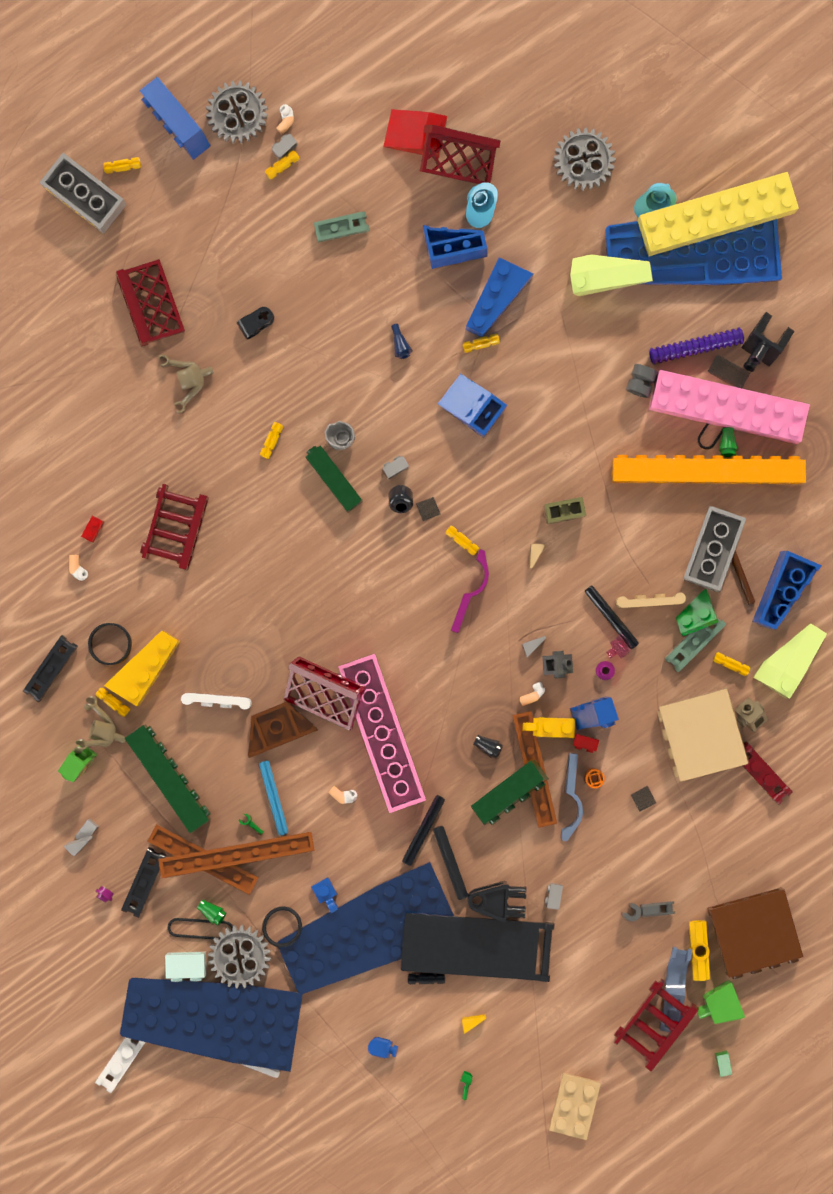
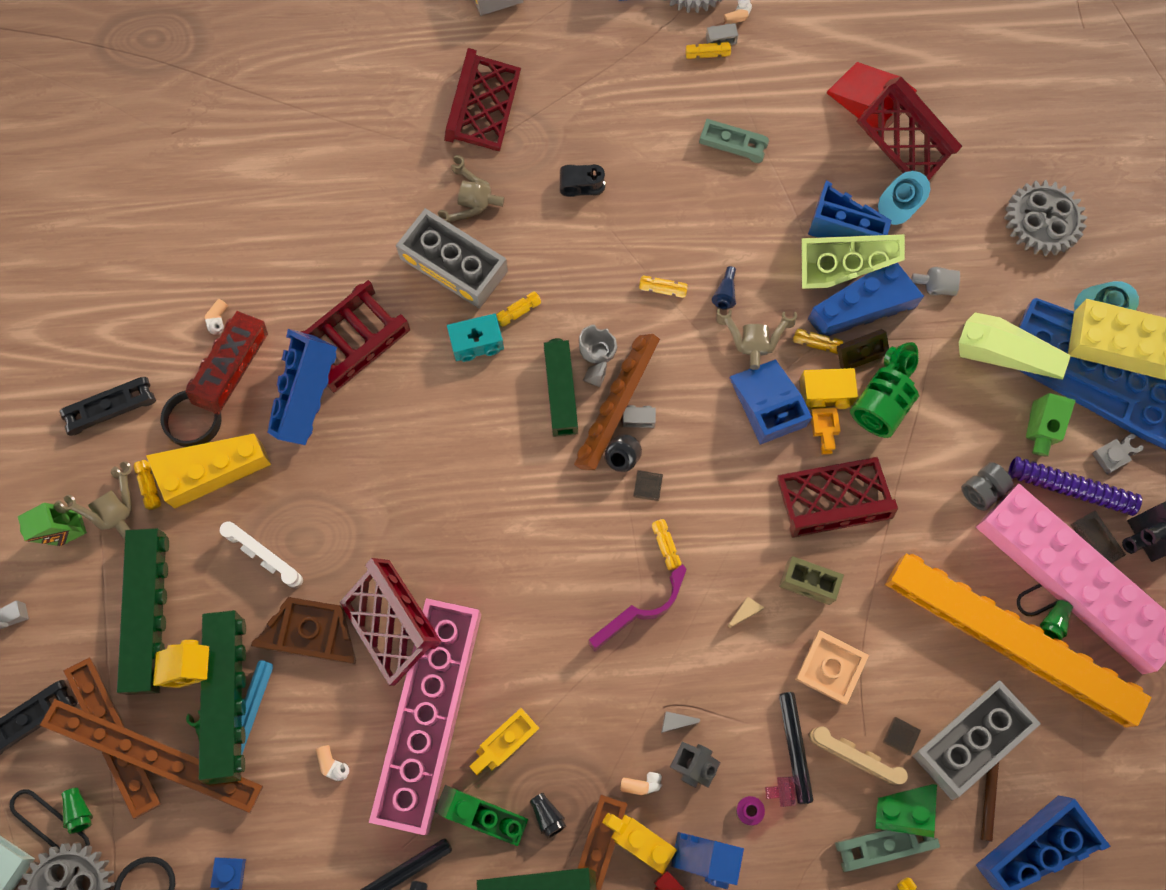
camera: 30 degrees right, 15 degrees down
red piece [81,516,104,543] -> none
none -> yellow brick [153,640,209,688]
none -> clear red brick [186,311,268,415]
none -> dark green brick [199,610,246,785]
none -> blue wedge [268,329,337,445]
none -> light grey brick [396,208,508,309]
none -> green slope [434,785,528,846]
none -> teal brick [447,313,504,362]
none -> yellow hinge [469,708,540,776]
none -> dark orange plate [574,334,660,470]
none -> light grey piece [583,362,607,387]
none -> yellow axle [639,275,688,298]
none -> dark tan piece [716,308,797,370]
none -> dark red fence [777,457,898,538]
none -> light nougat plate [795,630,869,705]
none -> yellow brick [799,368,858,409]
none -> yellowish green wedge [801,234,905,289]
none -> light orange plate [810,408,840,455]
none -> dark brown plate [836,329,889,369]
none -> green cylinder [850,342,920,438]
none -> clear smoke tile [883,717,921,755]
none -> light grey piece [911,267,960,296]
none -> bright green torso [1026,393,1075,457]
none -> light grey plate [1092,434,1144,475]

